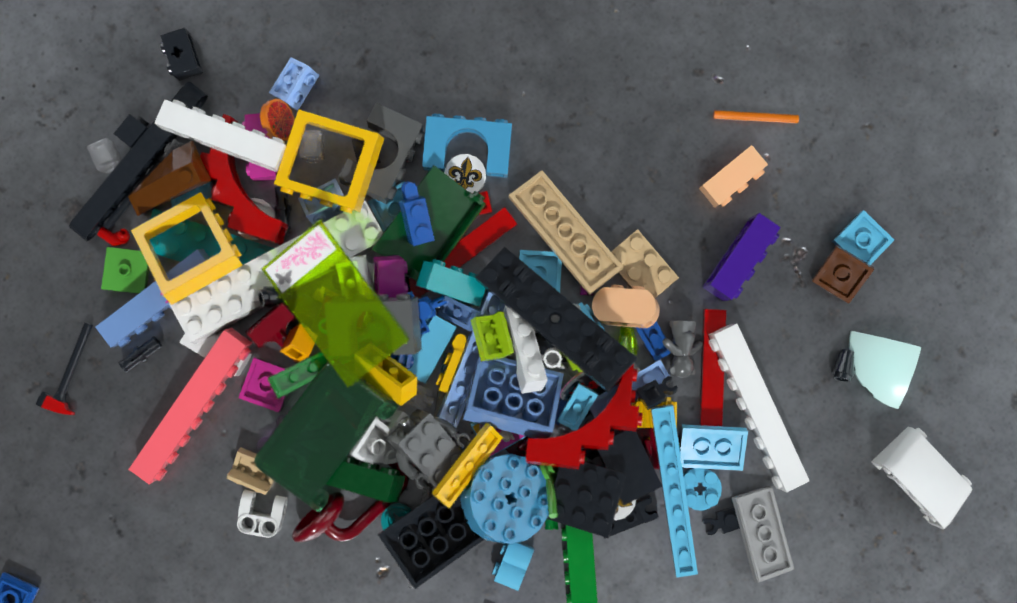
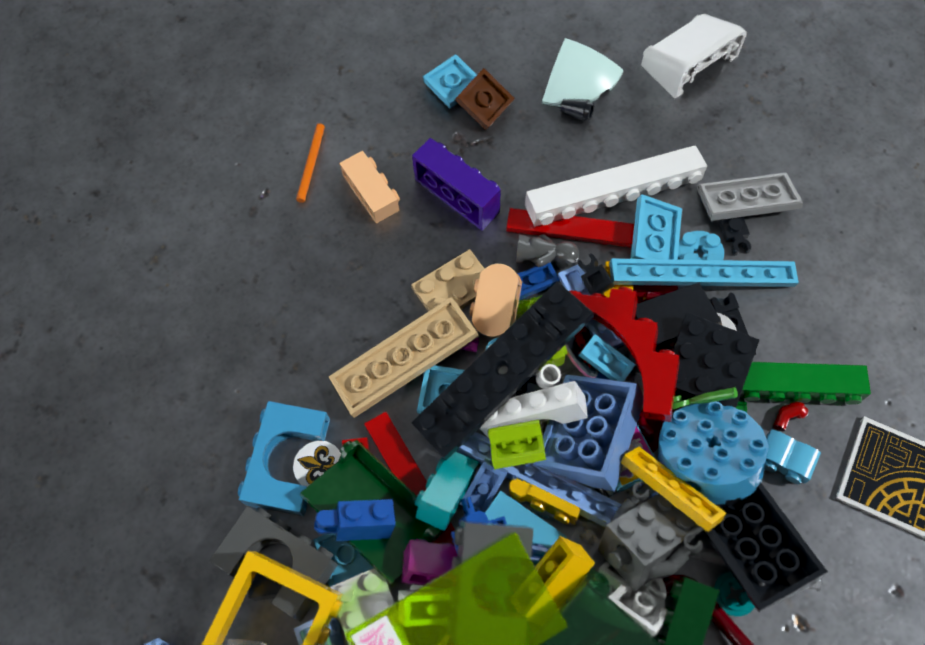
camera: 75 degrees left, 20 degrees down
none -> red arm [773,401,808,431]

